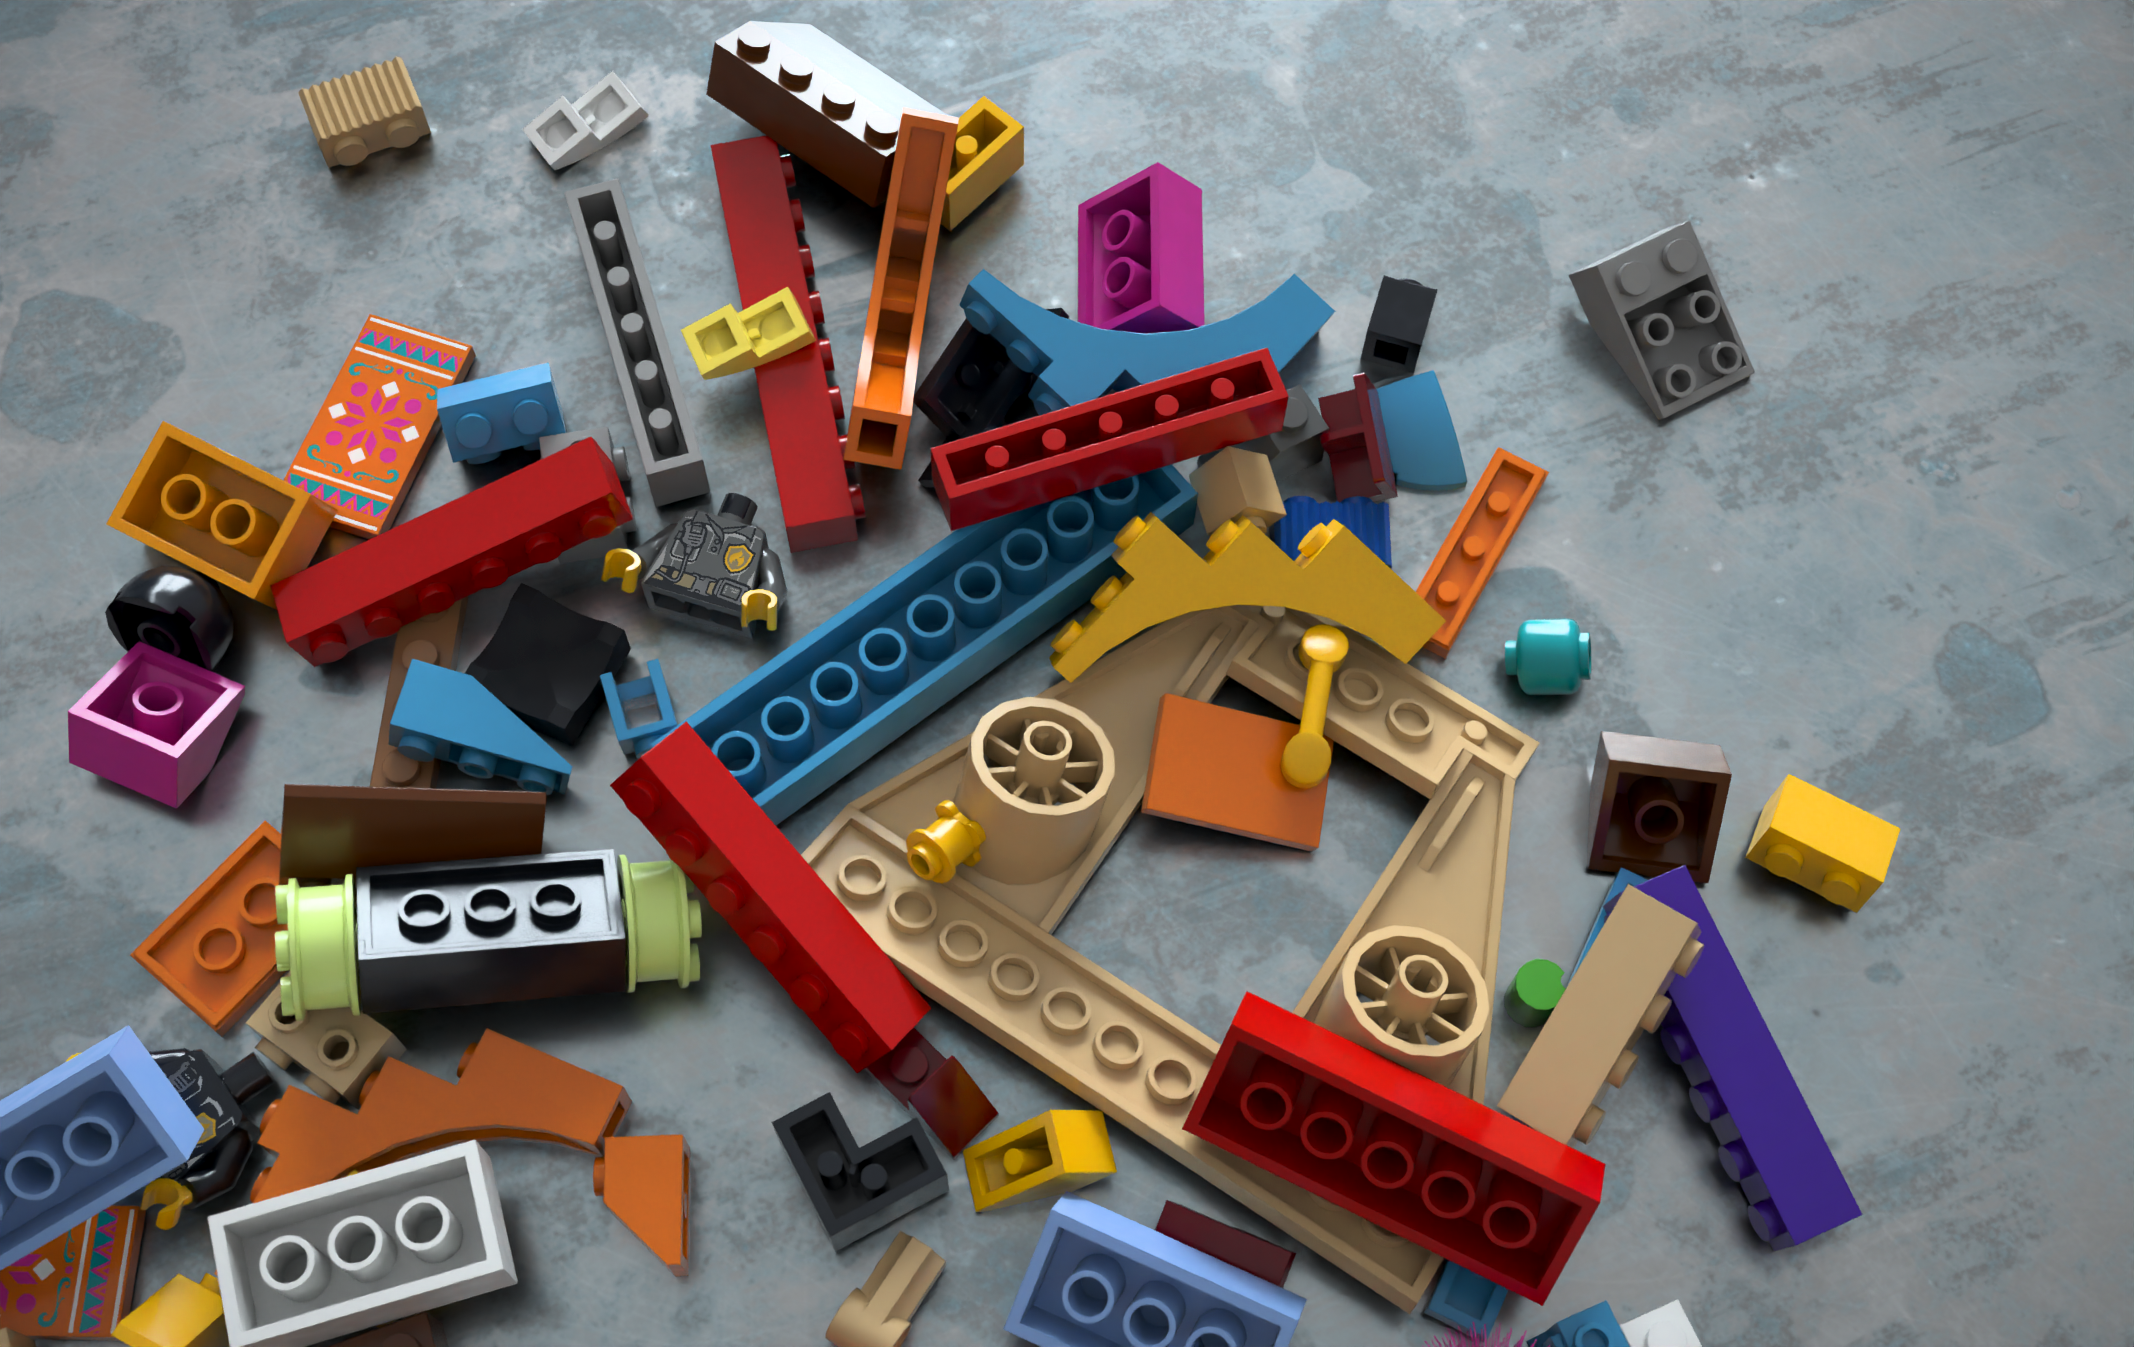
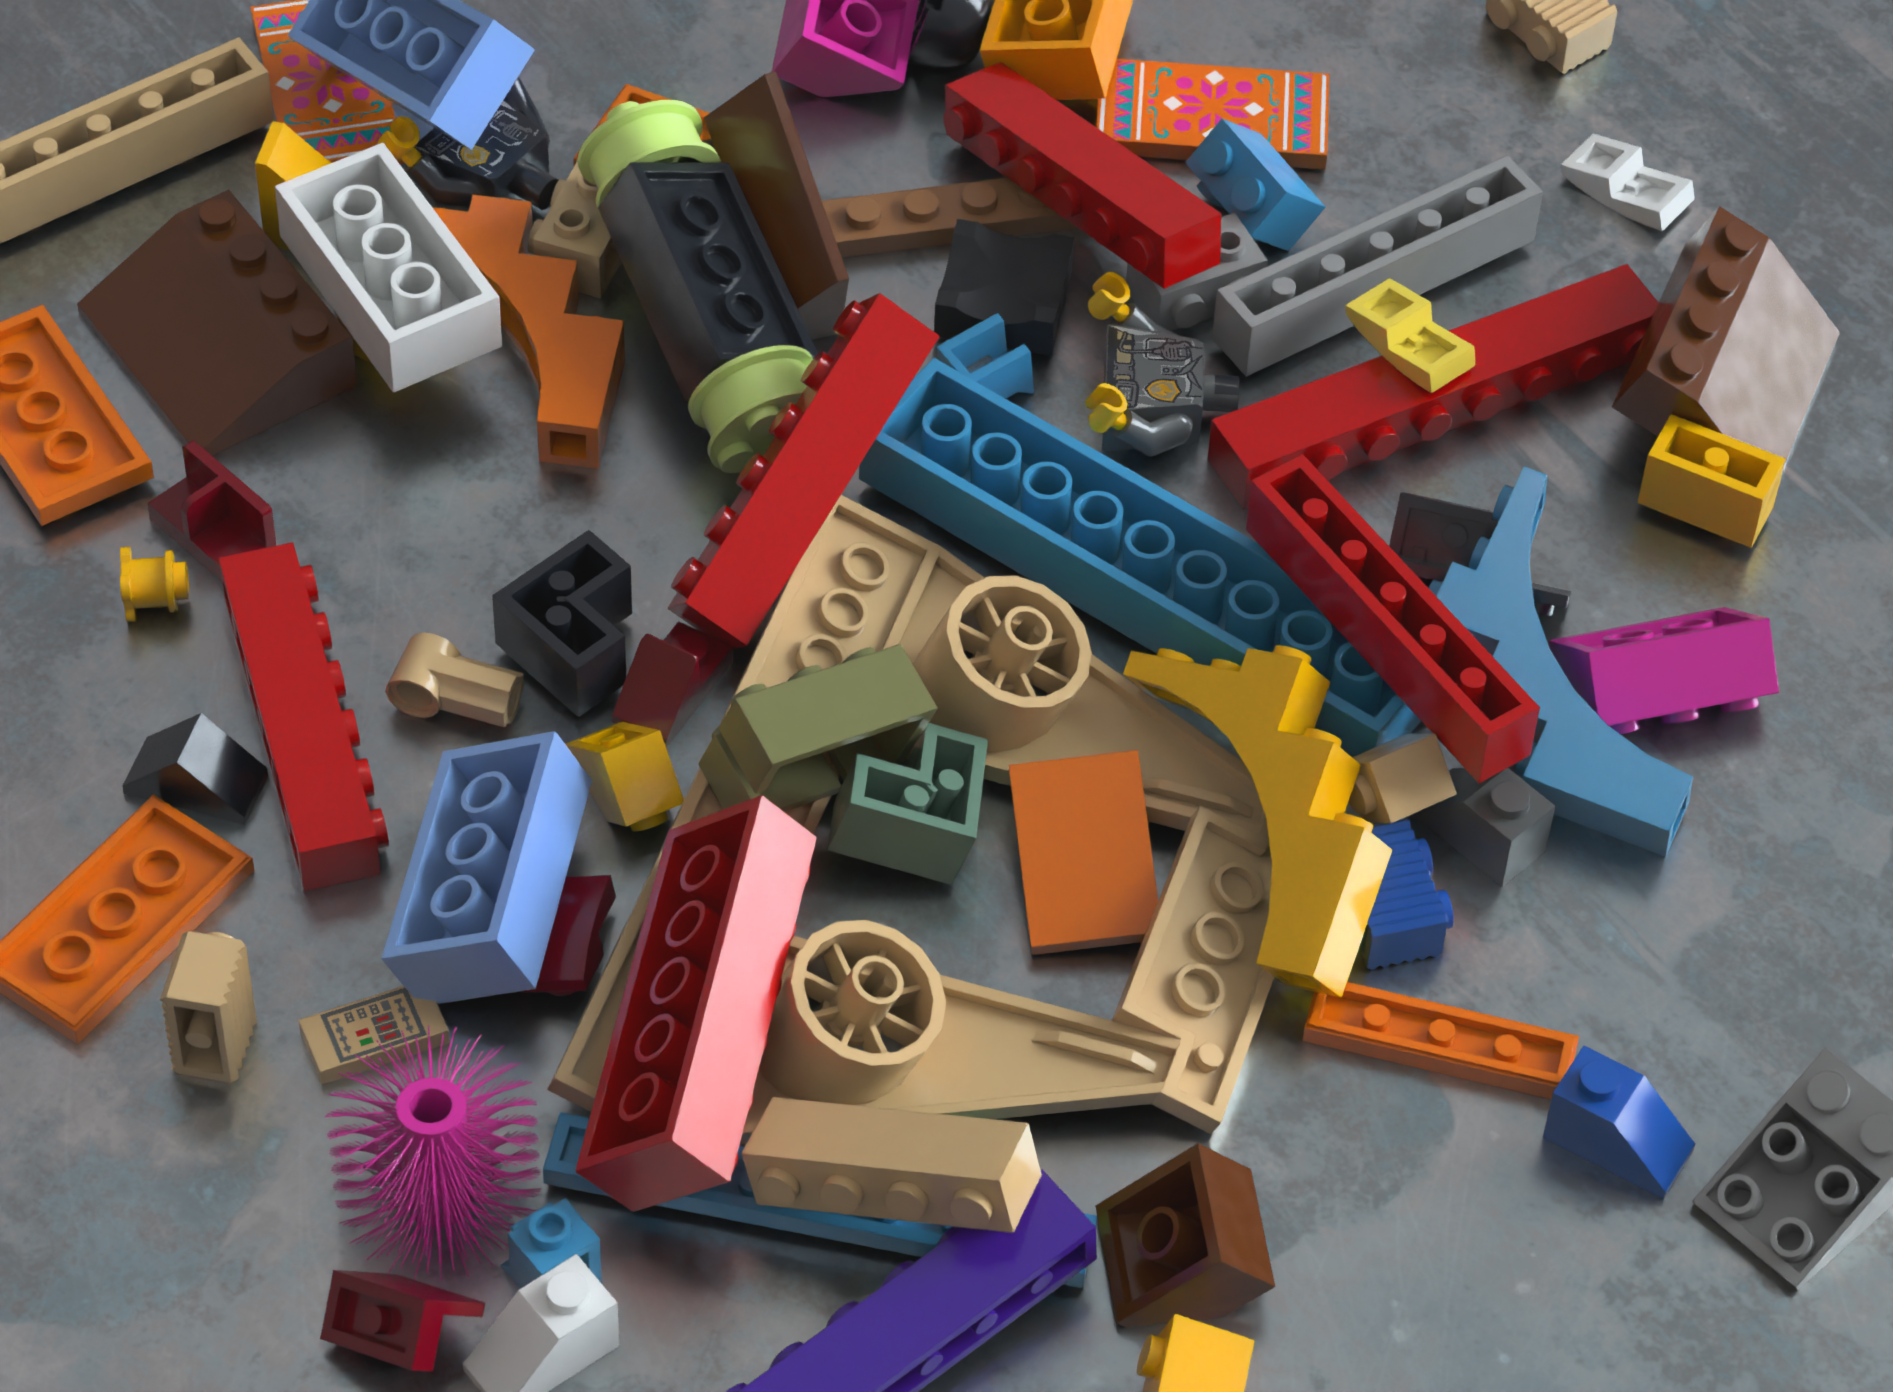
camera: 75 degrees right, 15 degrees down
dark azure slope [388,659,573,795] -> none
orange slope [593,1134,690,1276] -> none
orange arch [843,107,959,470] -> none
yellow brick [906,800,986,884] -> none
yellow bar [1280,624,1349,789] -> none
dark red panel [1318,373,1398,502] -> none
black brick [1360,275,1437,373] -> none
dark azure brick [1377,370,1468,491] -> none
teal head [1505,618,1592,695] -> none
none -> olive piece [698,644,938,812]
none -> sand green brick [828,723,988,885]
none -> blue slope [1542,1045,1695,1200]

